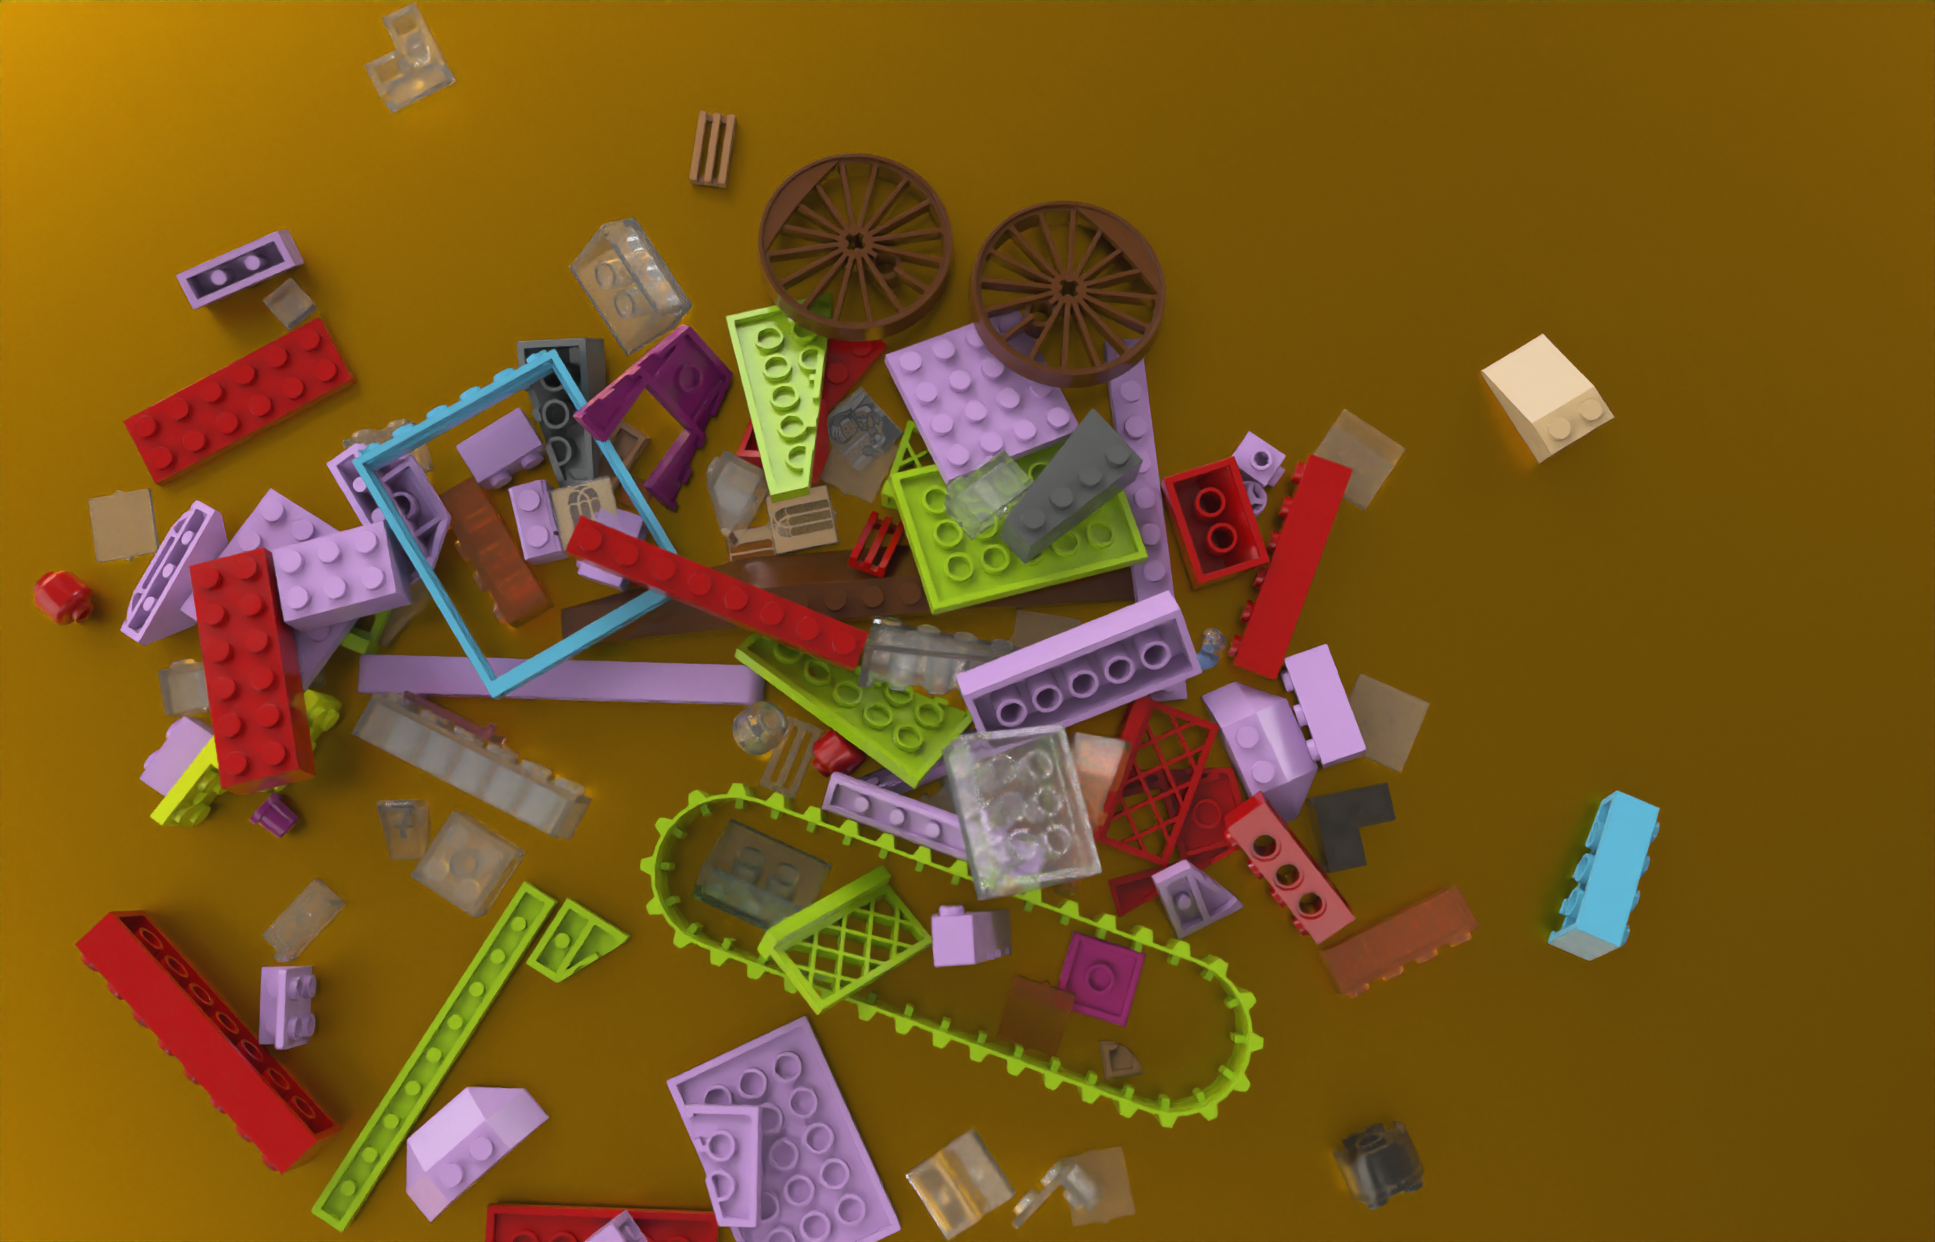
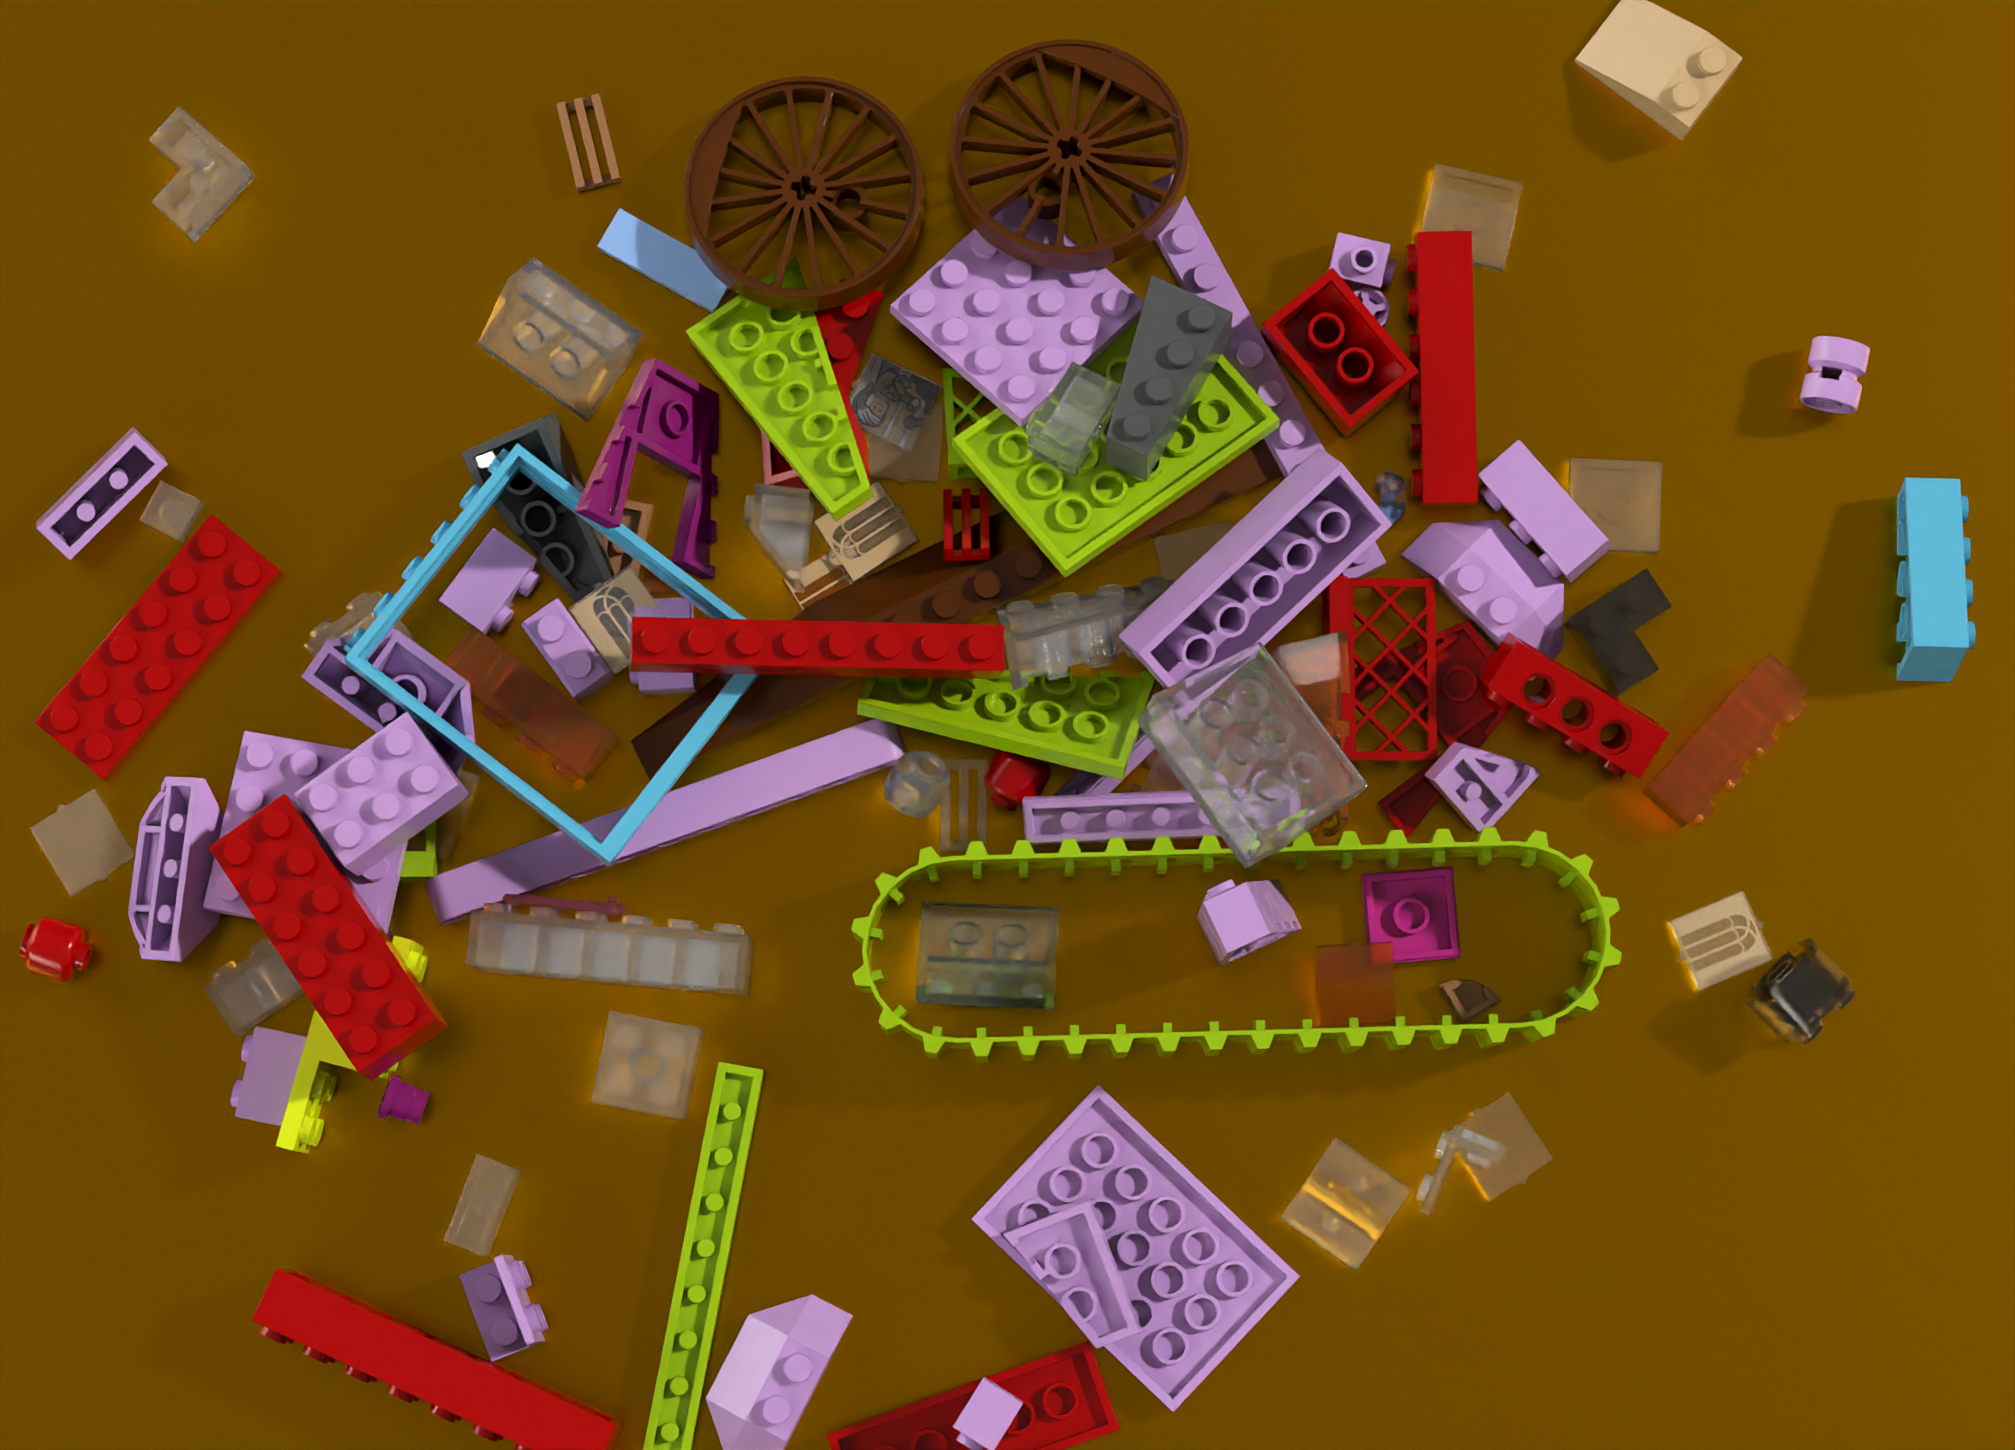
camera: 20 degrees left, 0 degrees up
clear slope [376,800,431,860] -> none
lime wing [526,898,631,984] -> none
lime fence [757,865,933,1016] -> none
none -> light blue tile [597,208,730,313]
none -> clear piece [1669,890,1774,991]
none -> lavender wheel [1799,336,1870,414]

